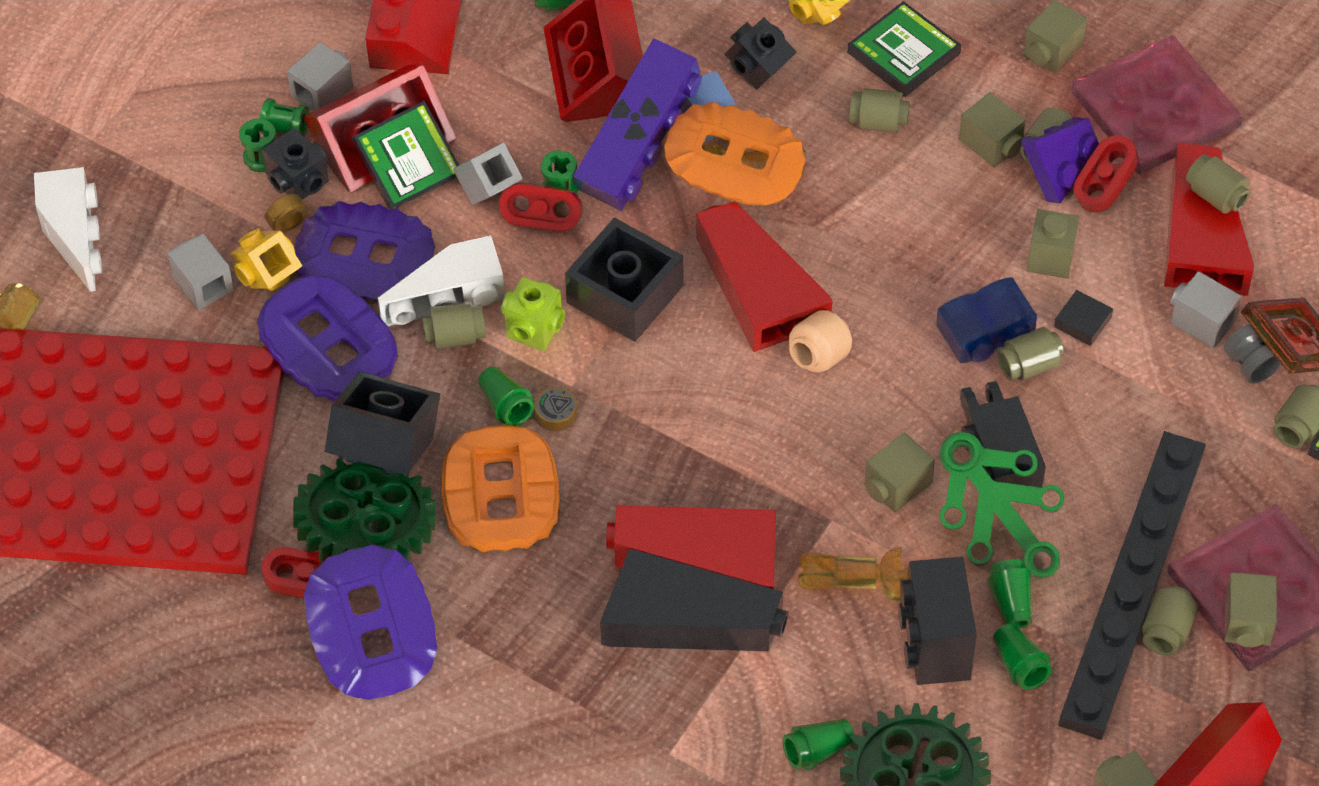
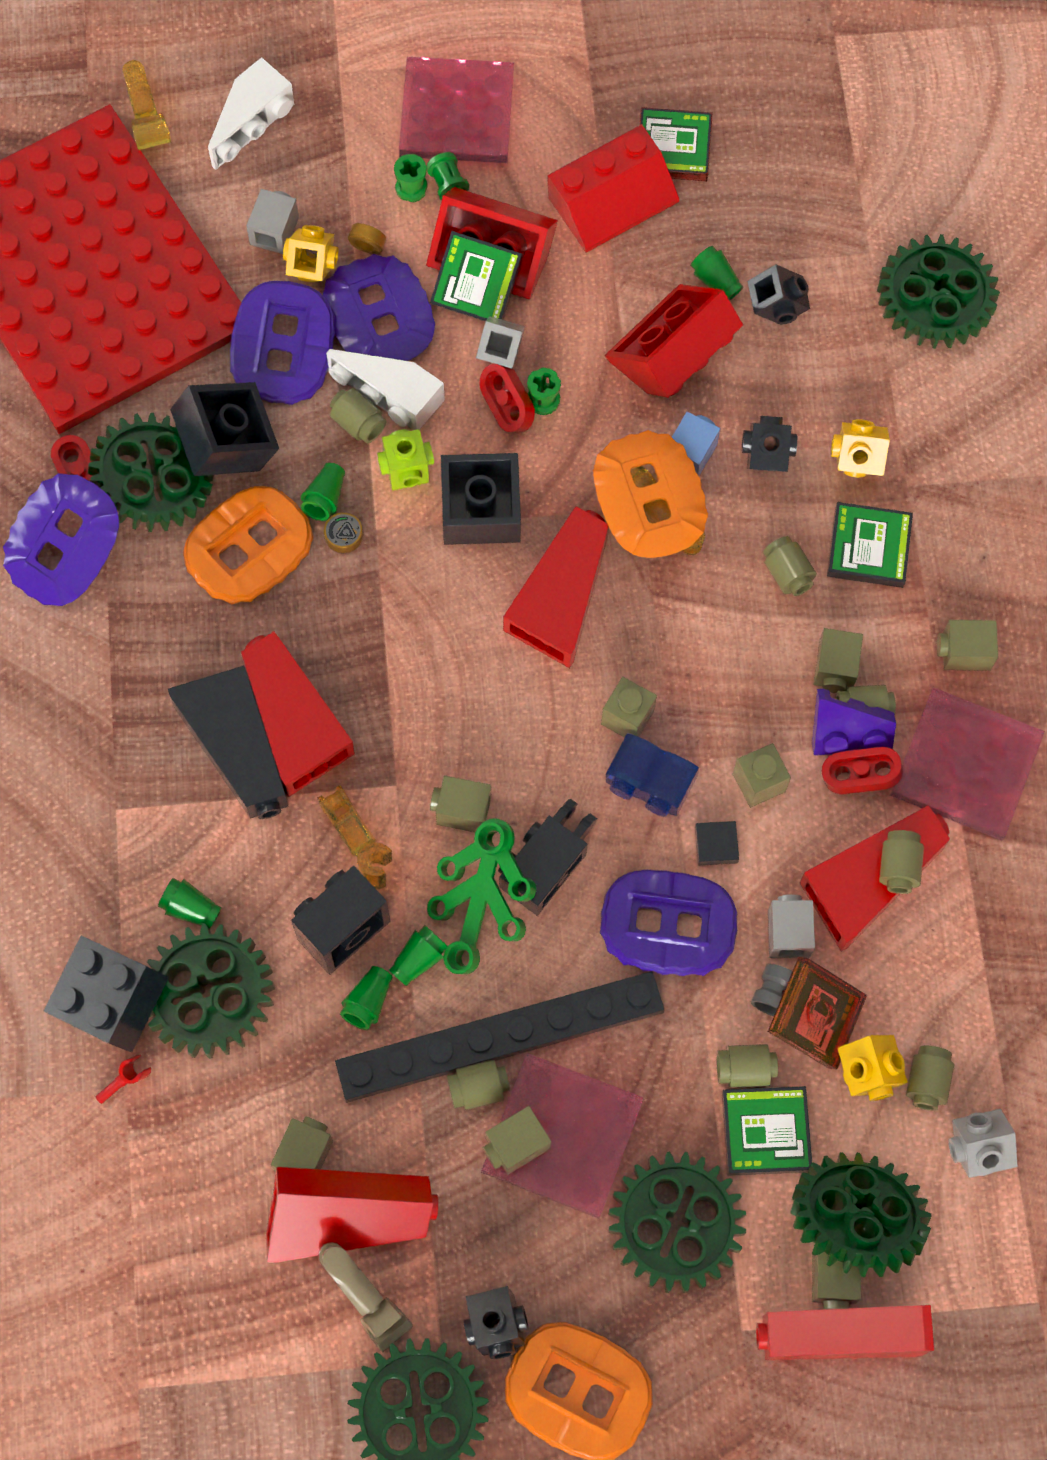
camera: 50 degrees right, 15 degrees up
black brick [262,128,329,200] -> none
light grey brick [287,42,353,111] -> none
dark purple brick [573,38,702,211] -> none
light nougat head [789,310,852,373] -> none
olive brick [997,327,1064,381] -> none
none -> clear pink plate [399,57,514,163]
none -> dark purple piece [600,870,738,976]
none -> olive brick [601,676,657,743]

